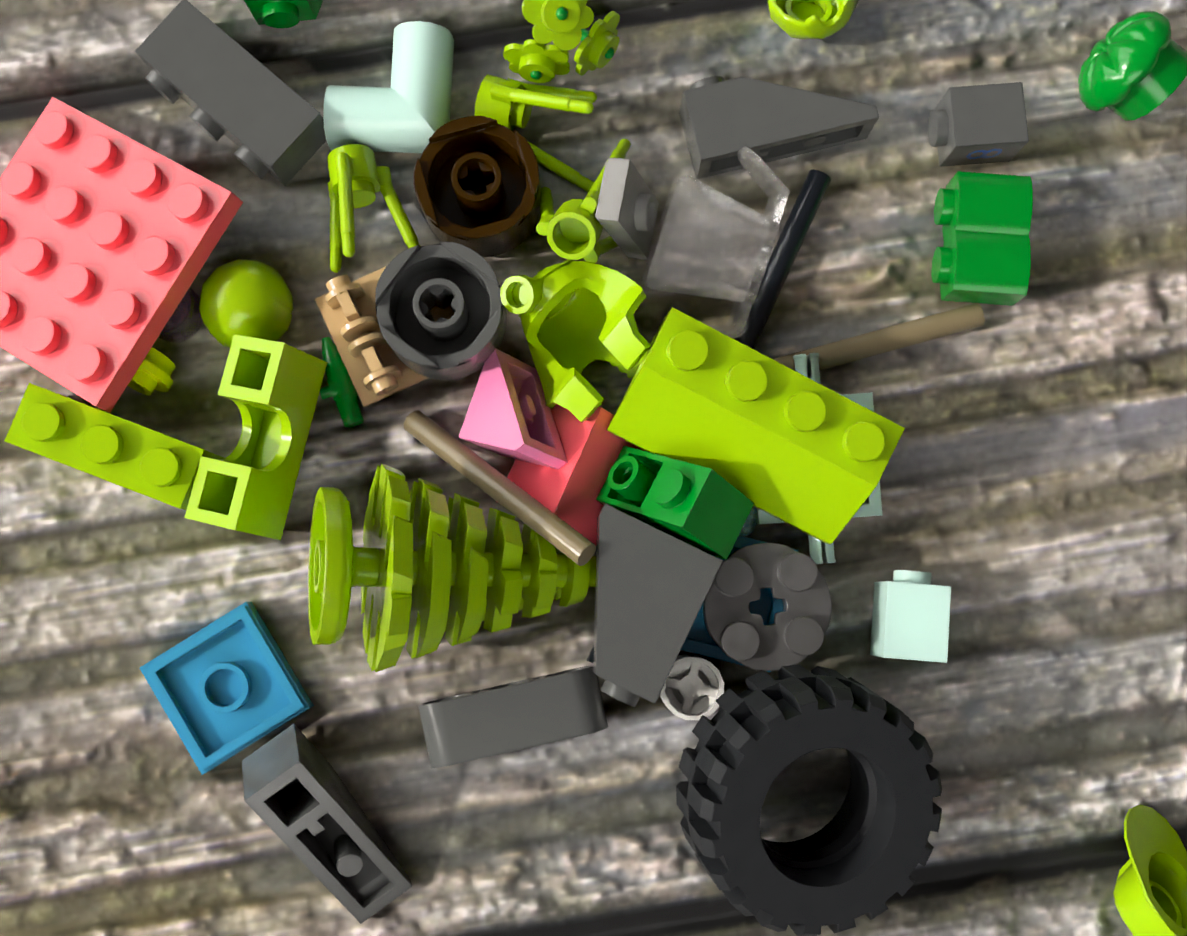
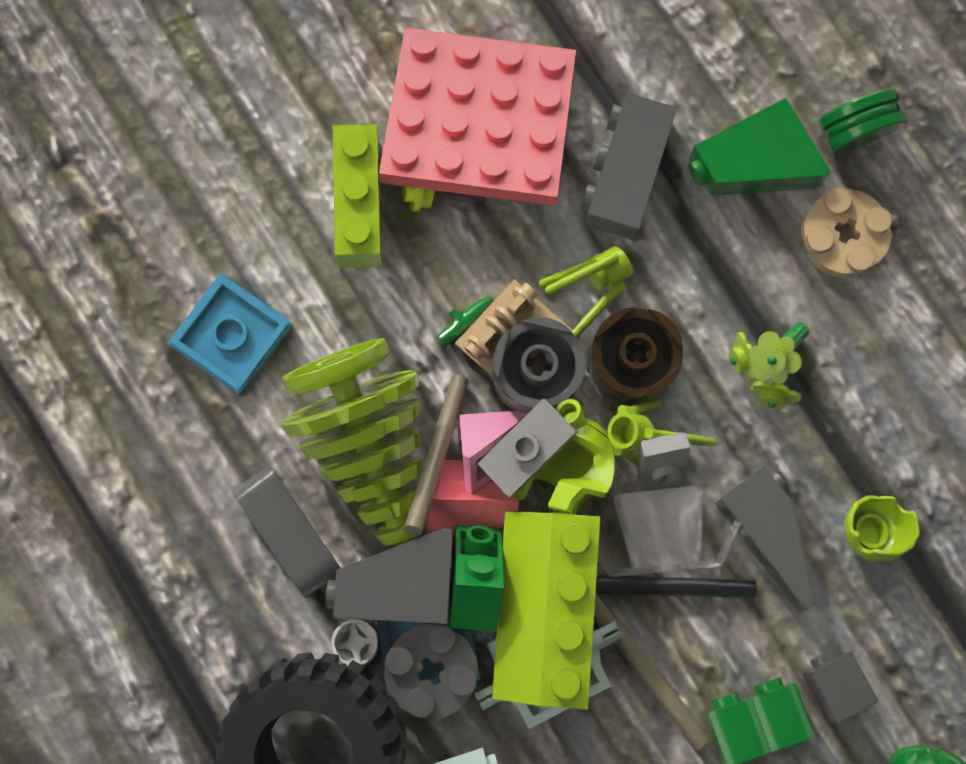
camera: 65 degrees right, 5 degrees down
lime arch [184,334,327,540] -> none
lime hair [199,259,294,348] -> none
dark grey slope [242,724,412,924] -> none
light aqua brick [323,21,454,153] -> none
lime plant [475,74,597,192] -> none
none -> light grey plate [477,398,578,498]

